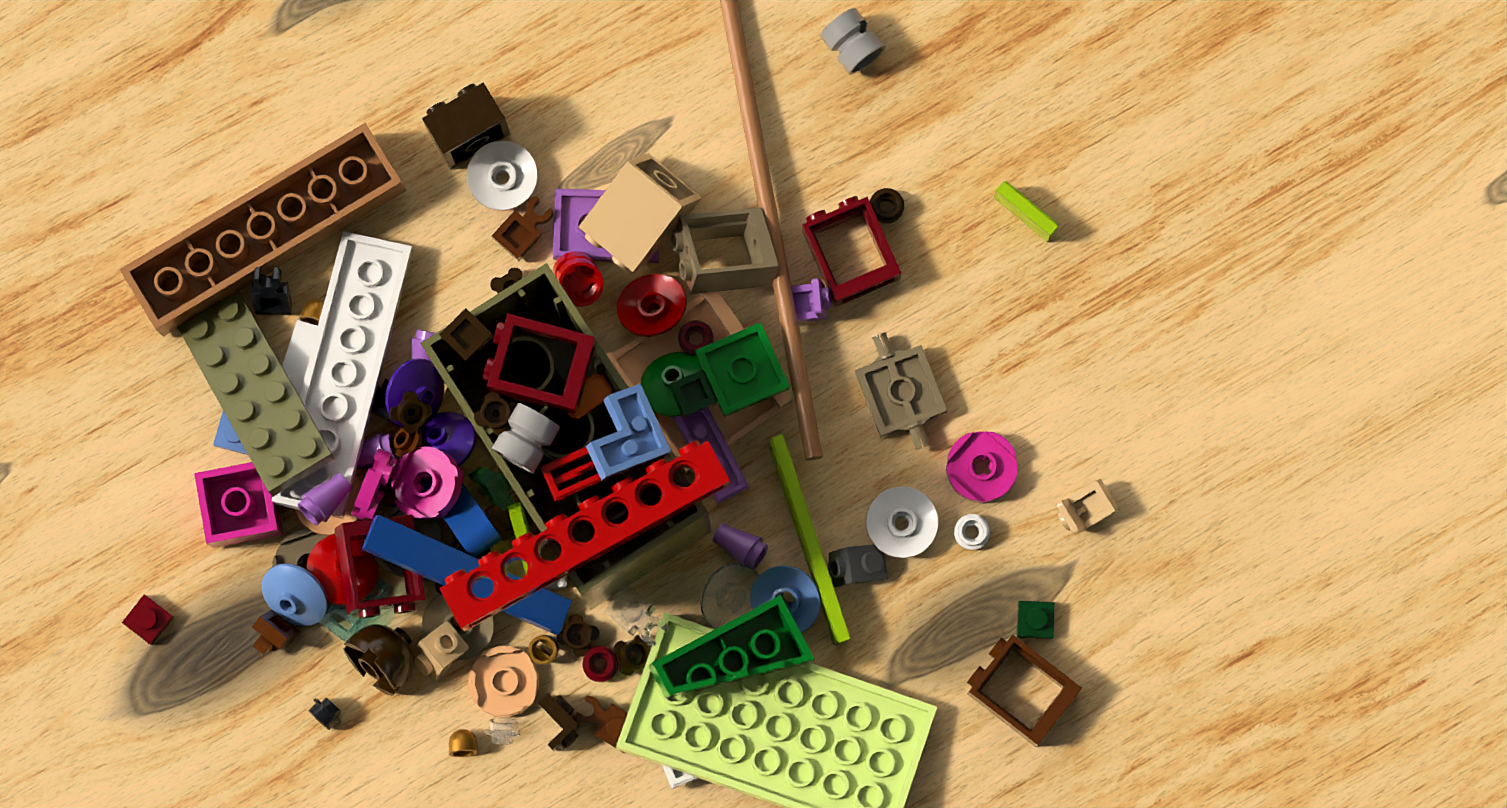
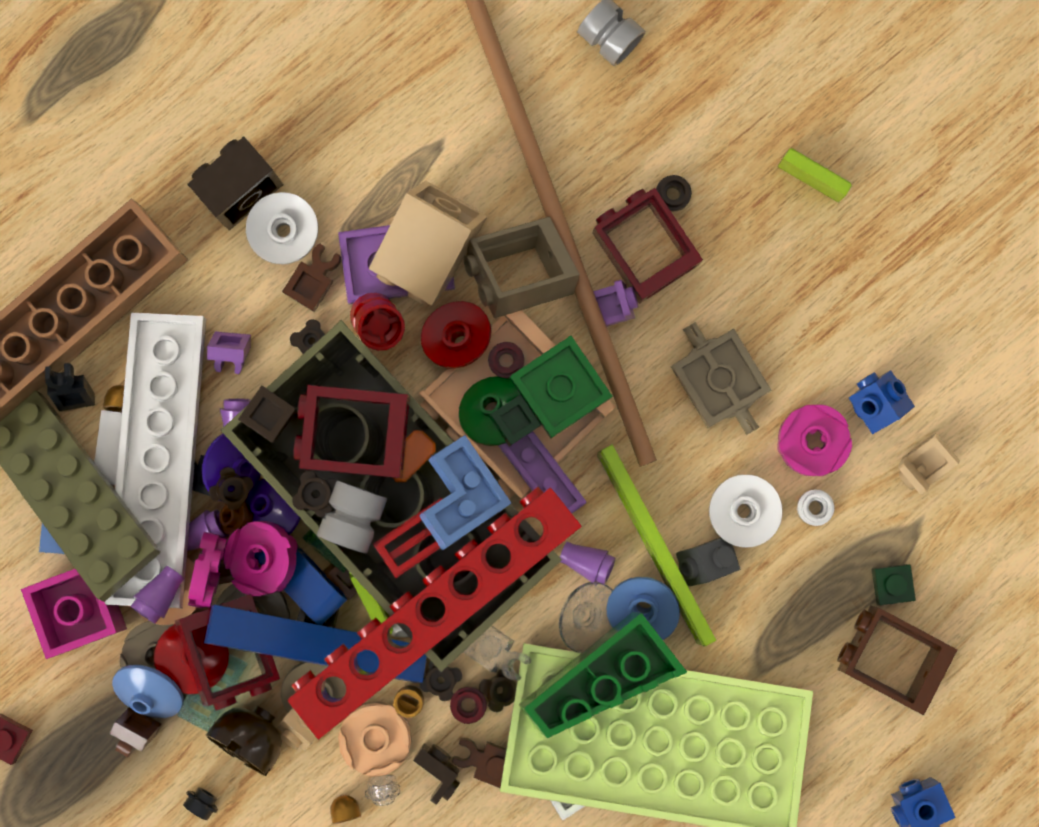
camera: 15 degrees left, 5 degrees up
none -> medium lavender tile [207,331,251,374]
none -> blue brick [849,370,915,434]

